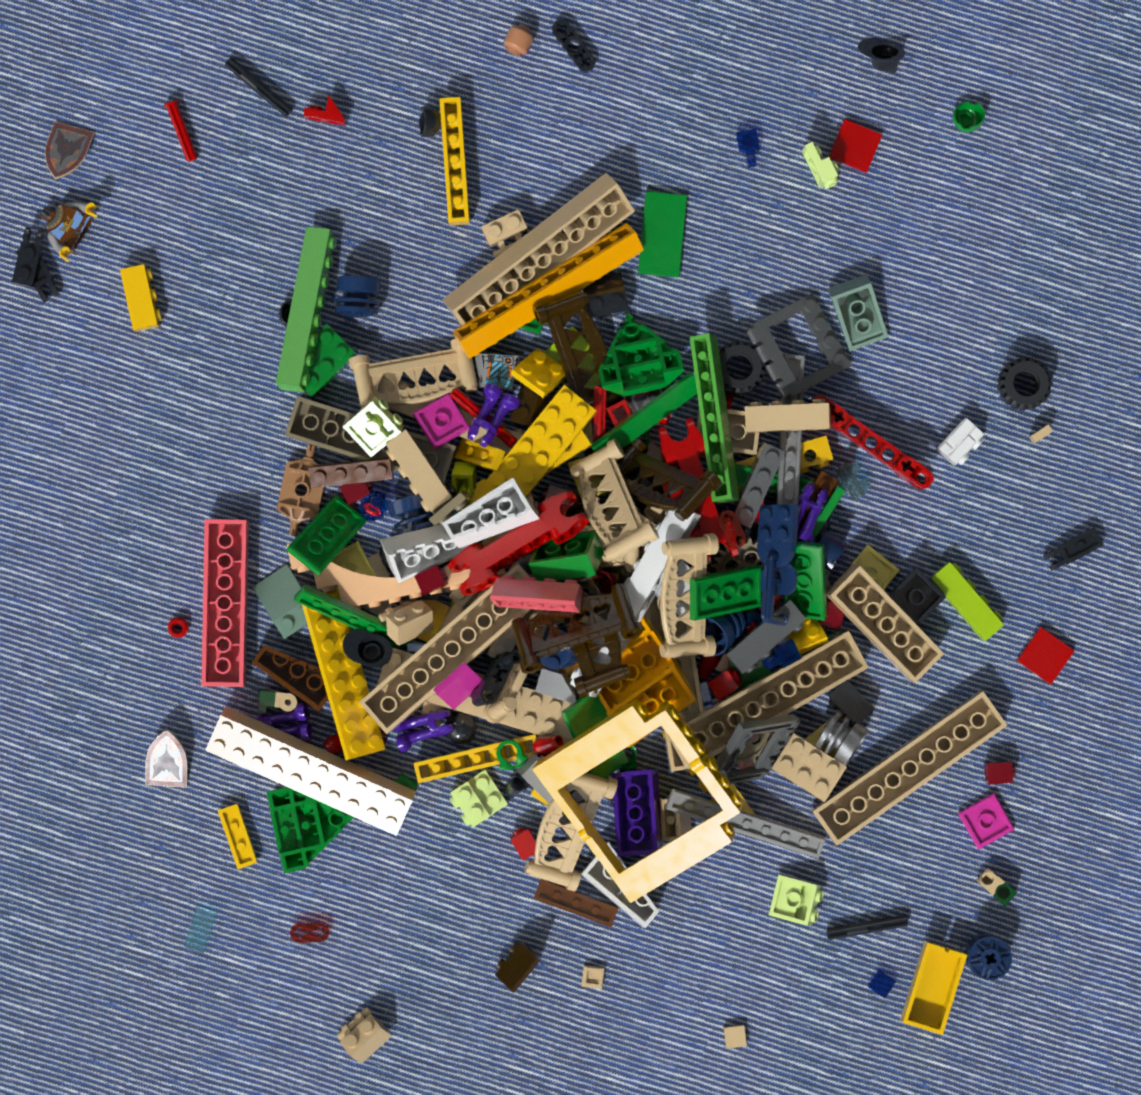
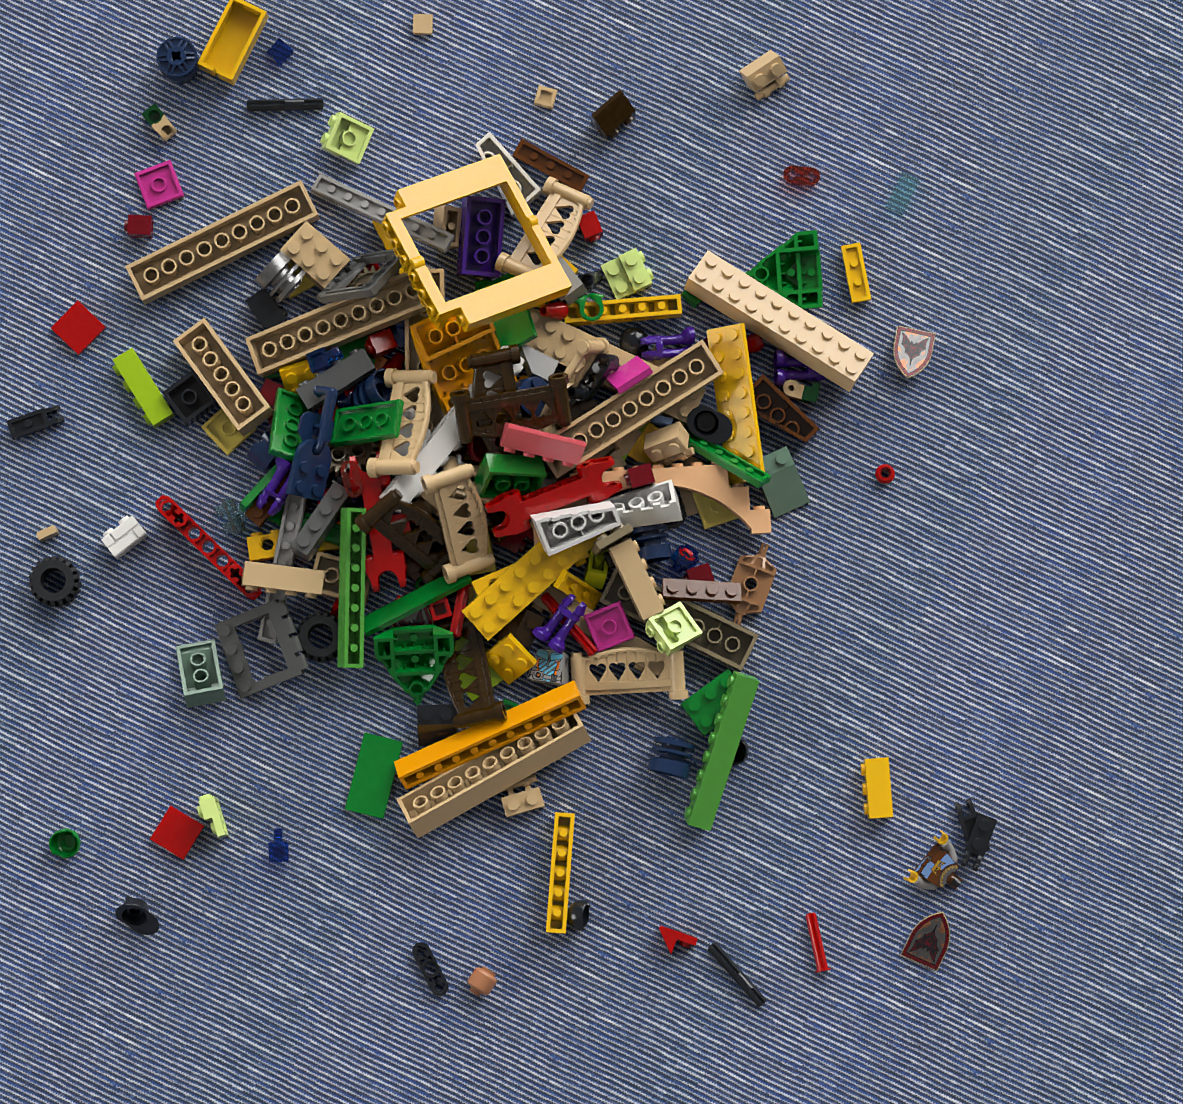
camera: 175 degrees left, 5 degrees down
coral brick [201,519,249,687] -> none
green tile [286,495,367,576] -> none

